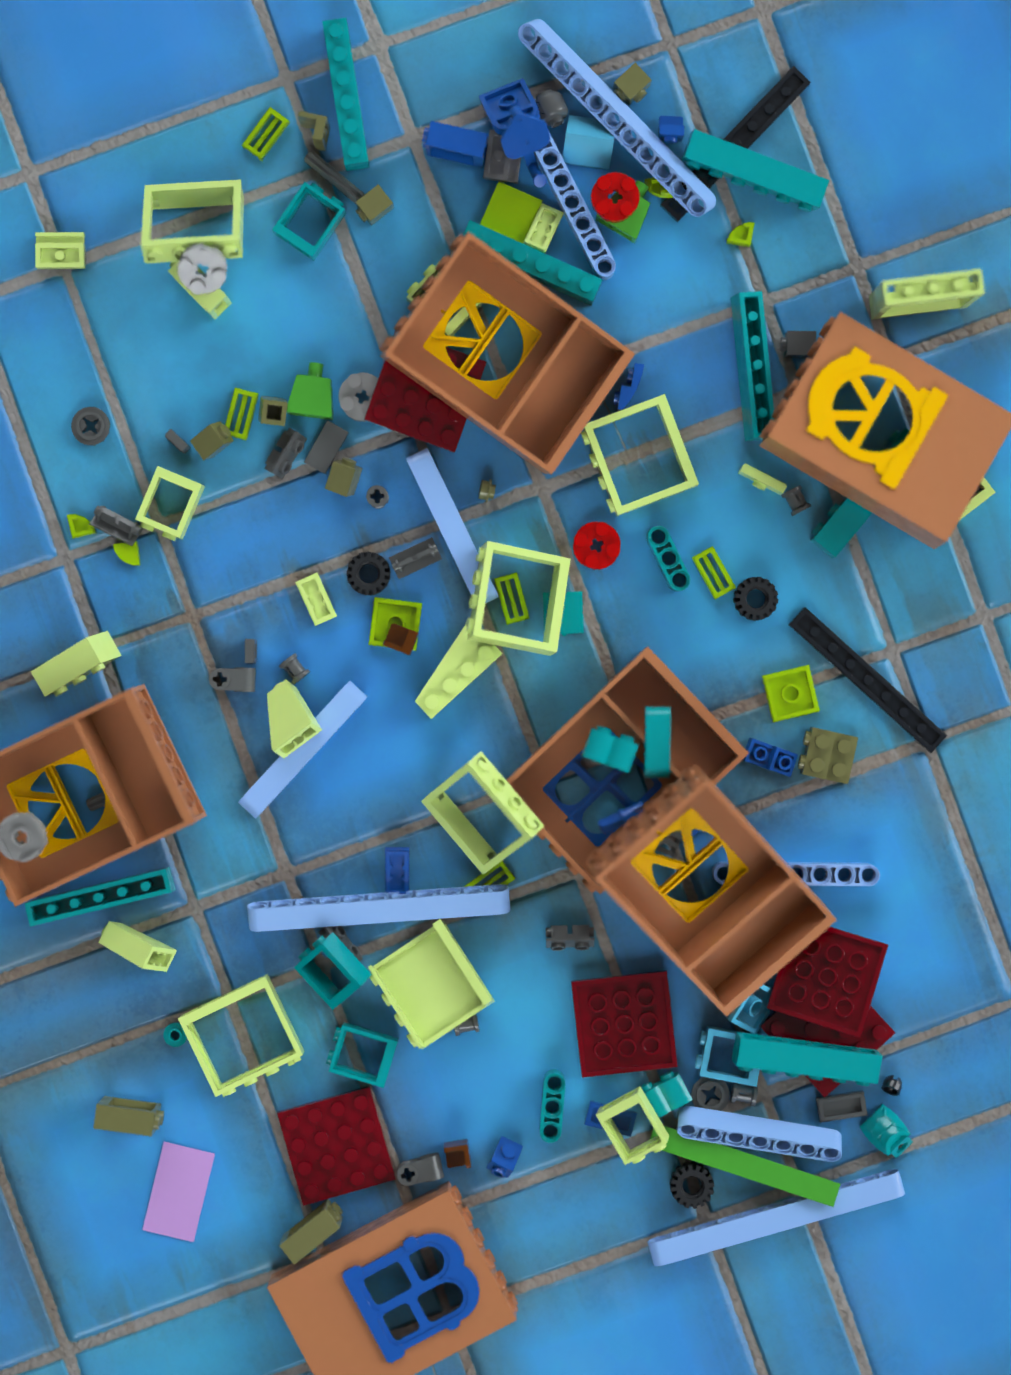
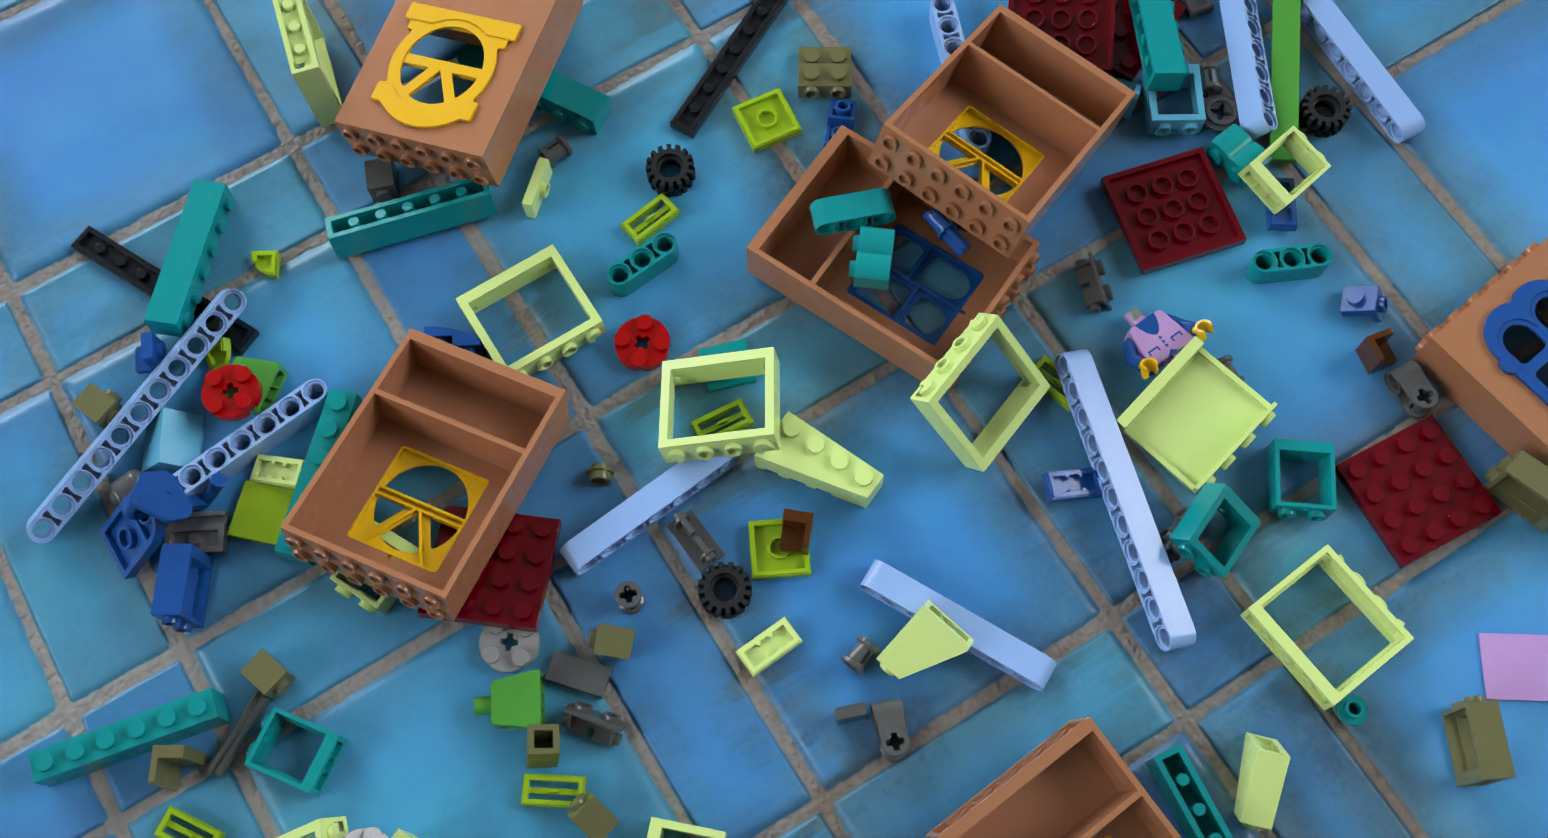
camera: 100 degrees left, 20 degrees down
none -> torso [1123,307,1214,379]

